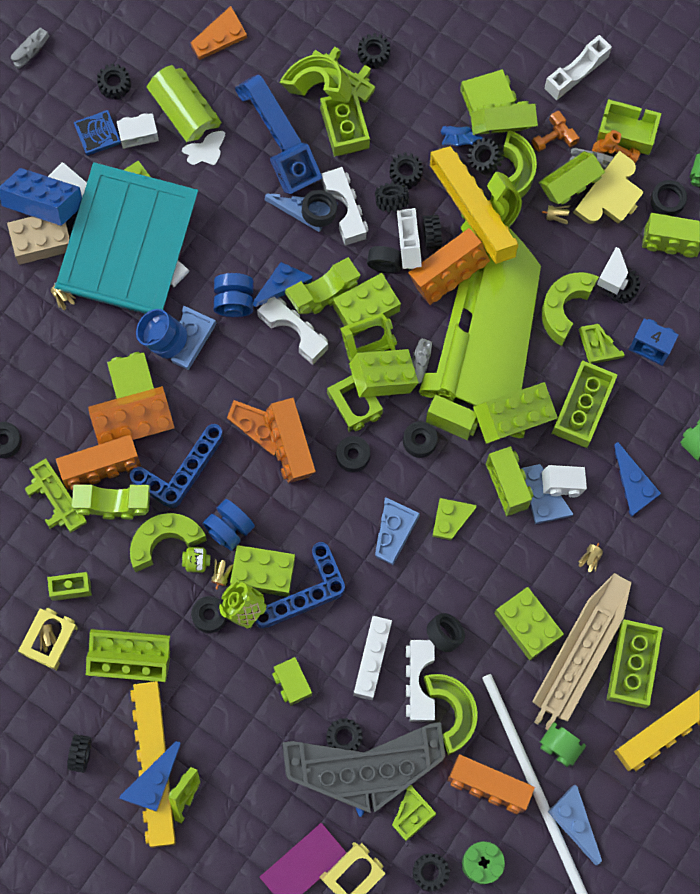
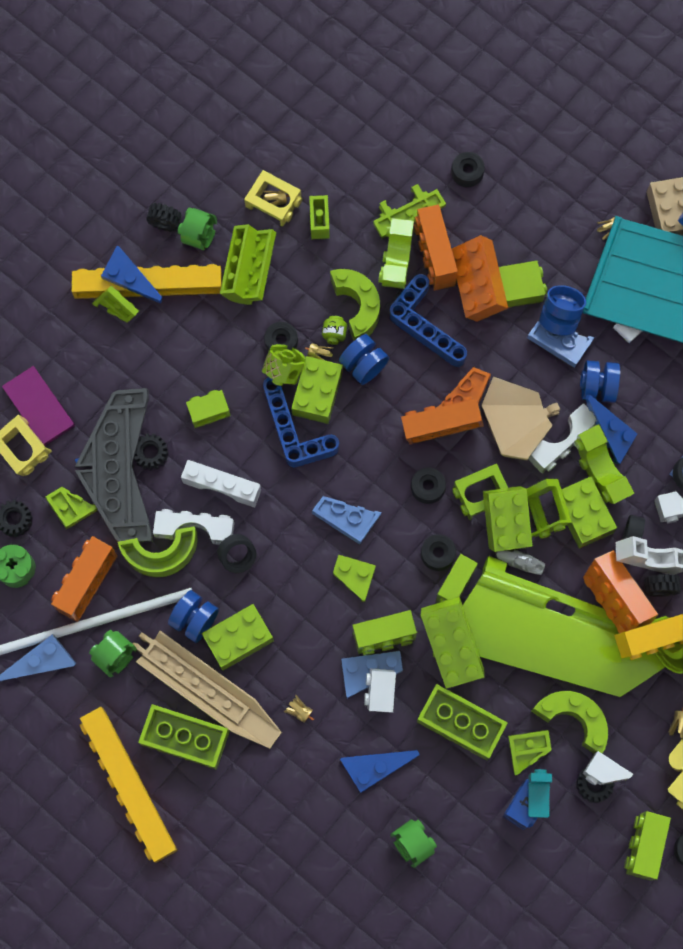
camera: 100 degrees right, 0 degrees up
none -> blue wheel [168,590,219,643]
none -> bright green brick [178,207,217,250]
none -> tan panel [482,377,560,460]
none -> teal bracket [528,769,552,818]

